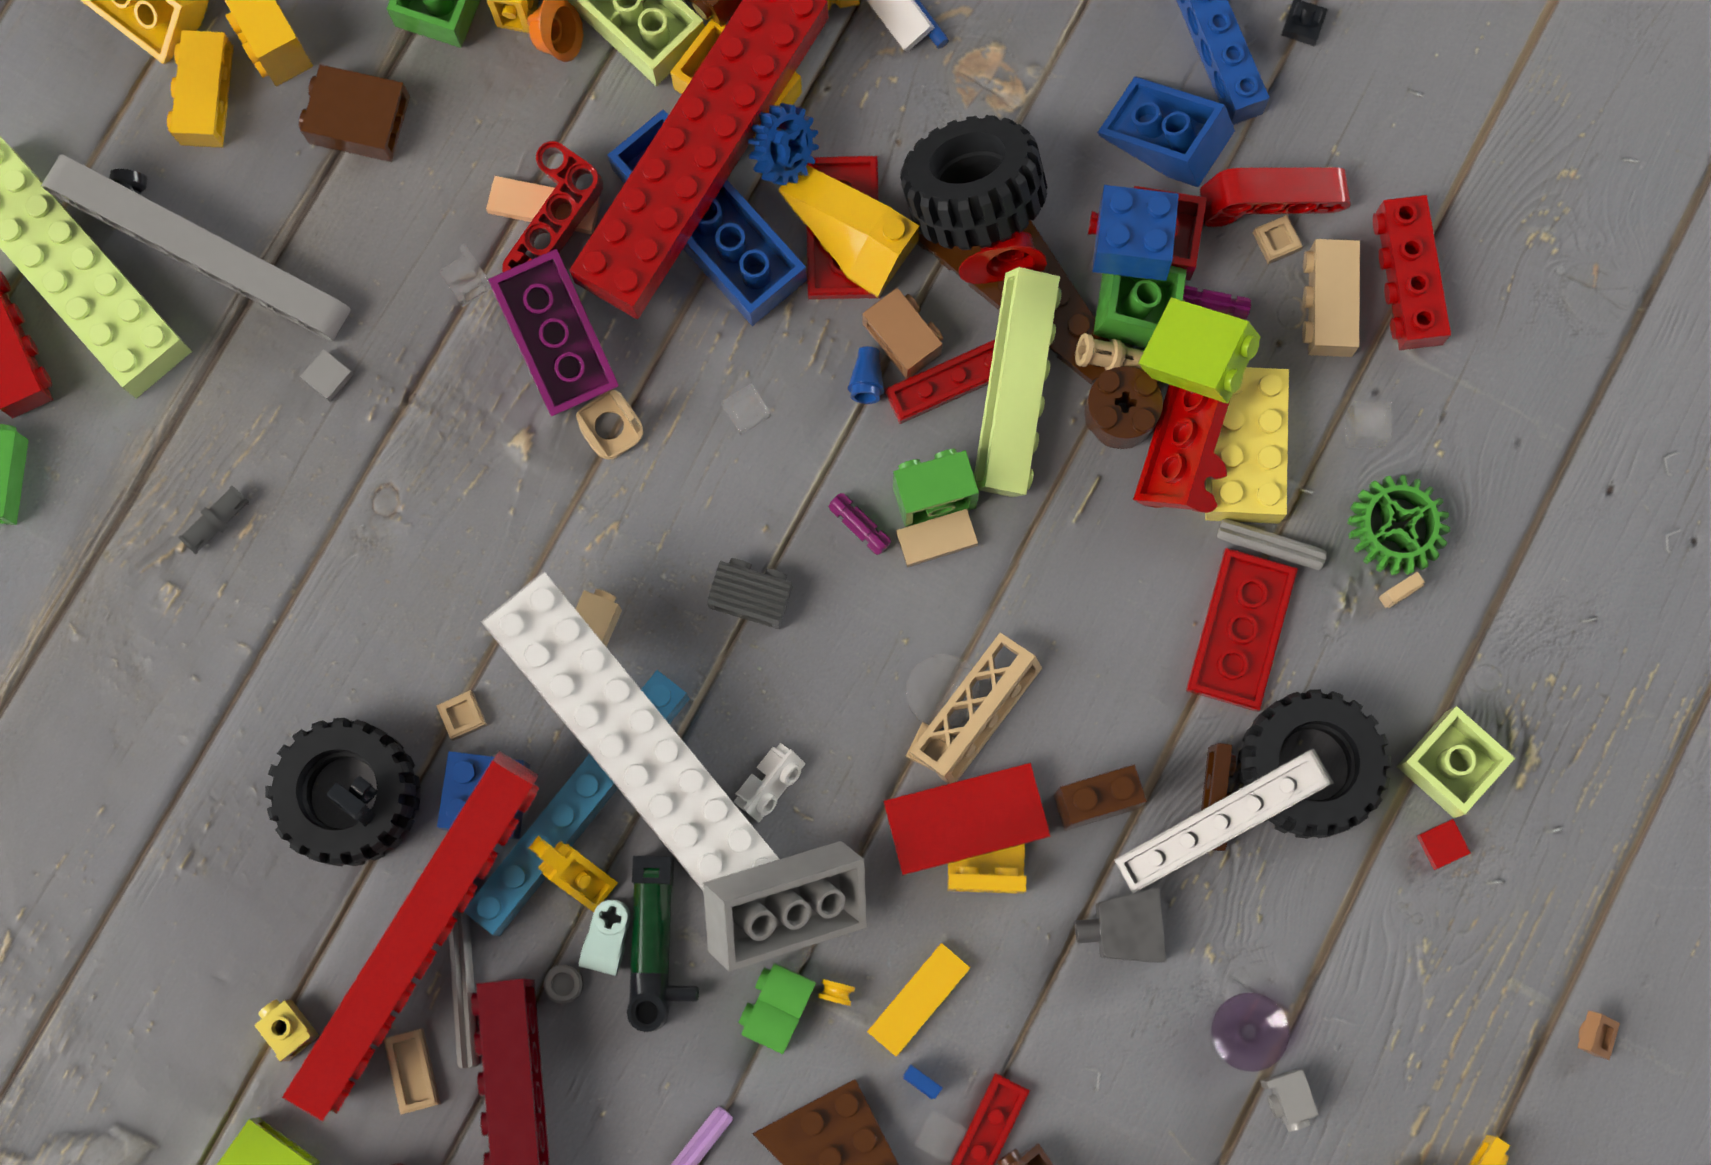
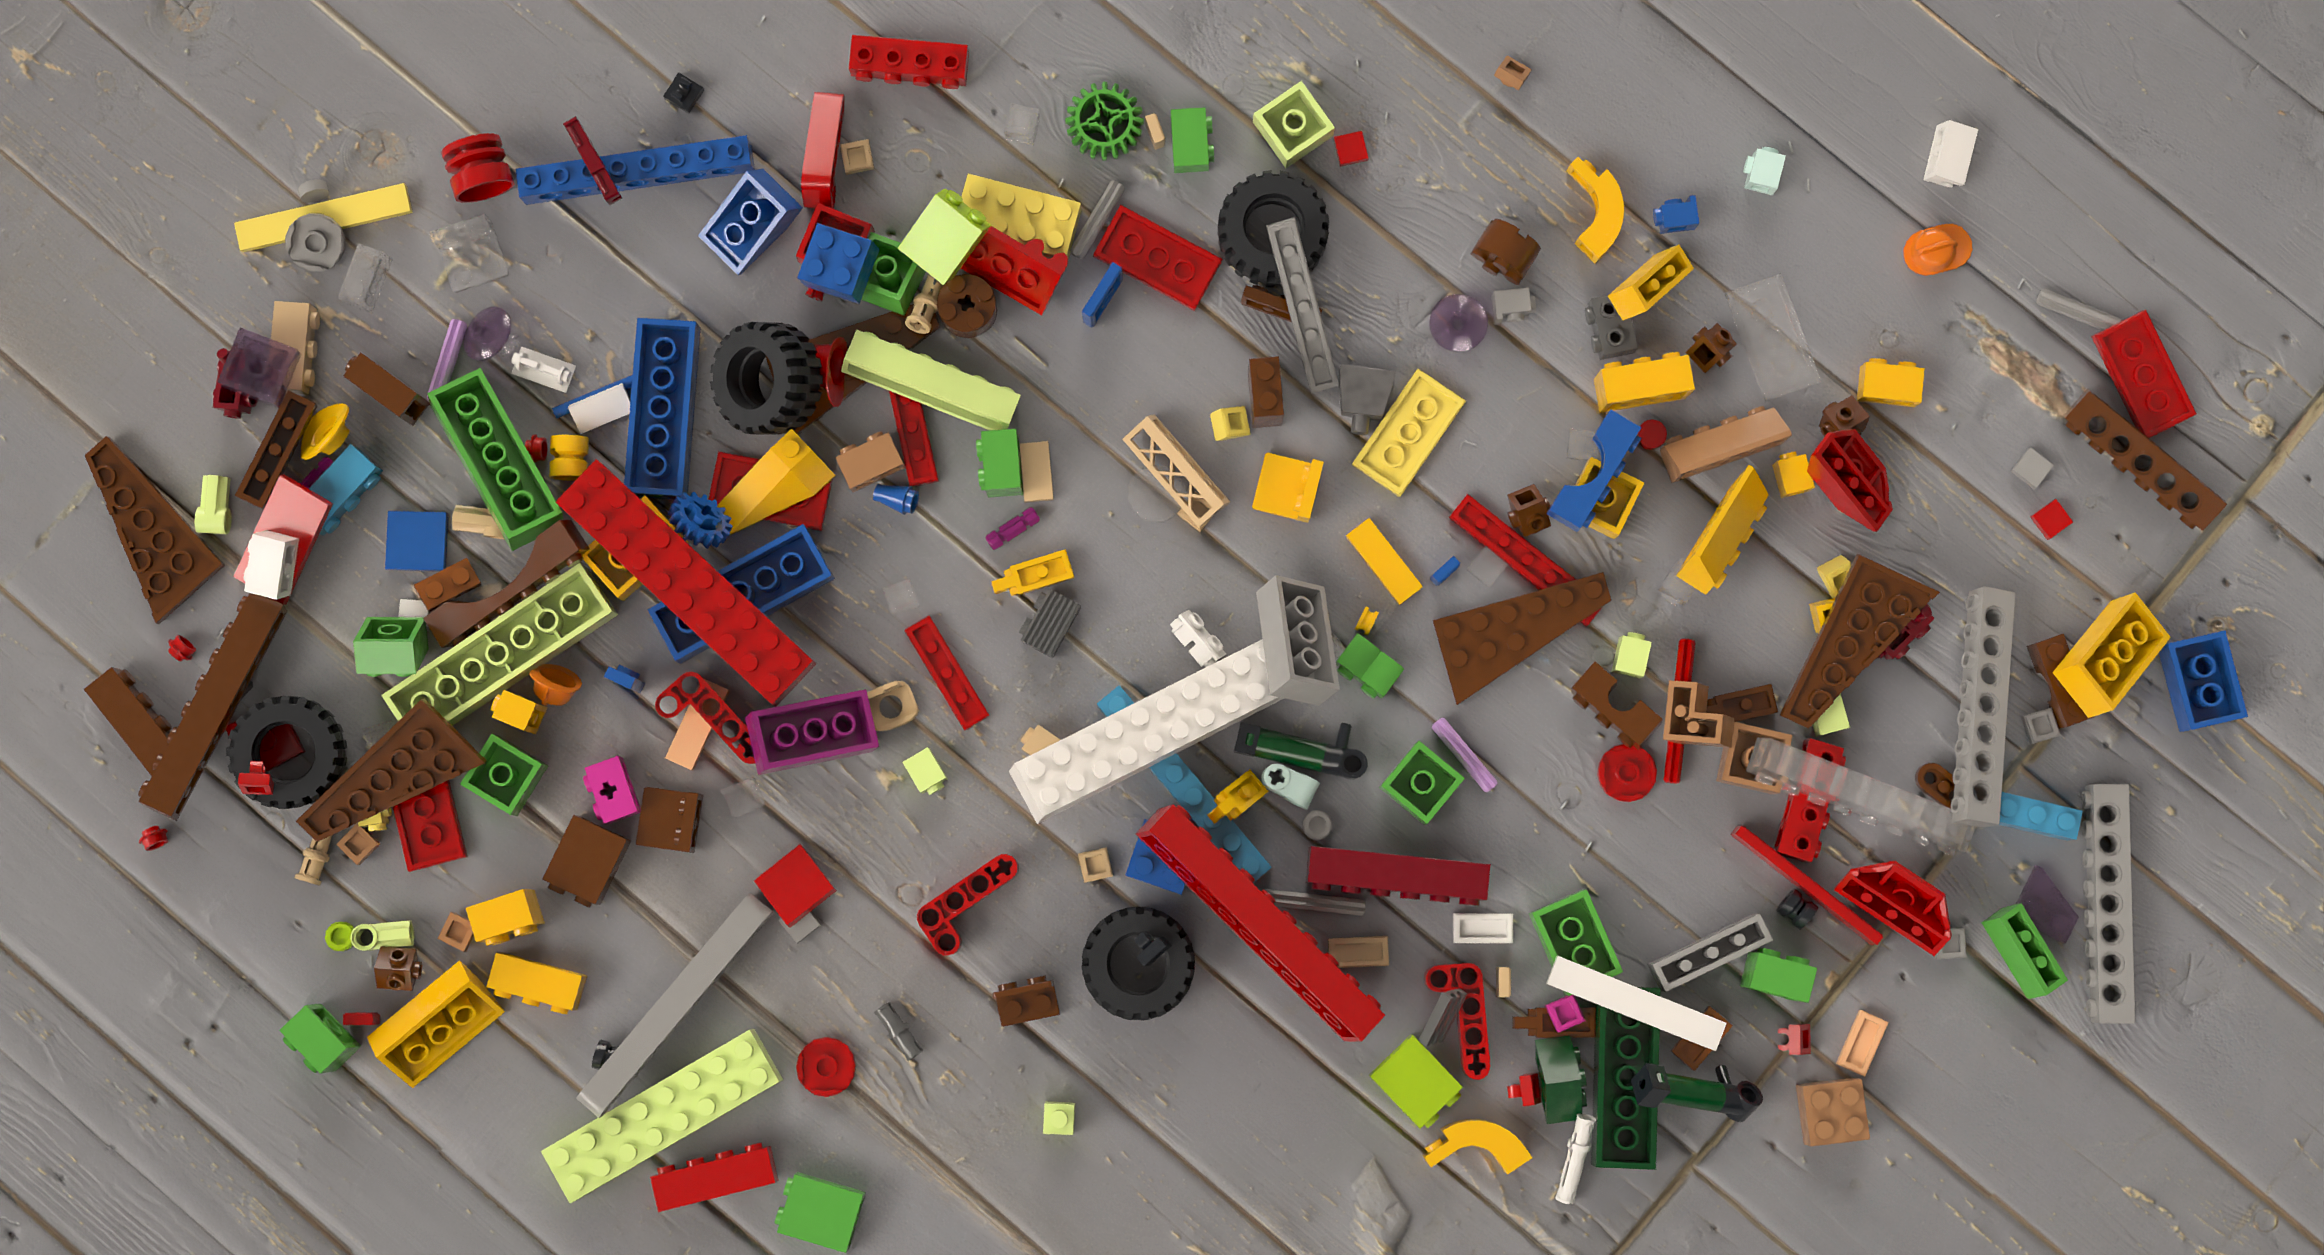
camera: 80 degrees left, 5 degrees up
light yellow brick [254,999,320,1062] -> none
red tile [883,763,1051,876] -> none
magenta axle [1183,285,1251,319] -> none
tan brick [1302,239,1360,357] -> none
none -> dark pink brick [583,756,641,824]
none -> blue plate [604,664,645,693]
none -> blue brick [624,318,701,500]
none -> reddish brown bracket [636,787,703,853]
none -> red tile [754,844,837,928]
none -> red tile [796,1037,856,1097]
none -> yellowish green brick [902,747,948,795]
none -> red tile [904,615,990,731]
none -> red beam [917,854,1019,955]
none -> yellow hinge [991,549,1075,596]
none -> reddish brown bracket [992,975,1060,1027]
none -> yellowish green brick [1043,1101,1076,1135]
none -> blue tile [1082,262,1123,328]
none -> bright green brick [1171,107,1214,173]
none -> light yellow slope [1210,406,1251,441]
none -> light yellow tile [1352,369,1466,497]
none -> bright green brick [1379,741,1465,825]
none -> reddish brown brick [1471,219,1541,285]

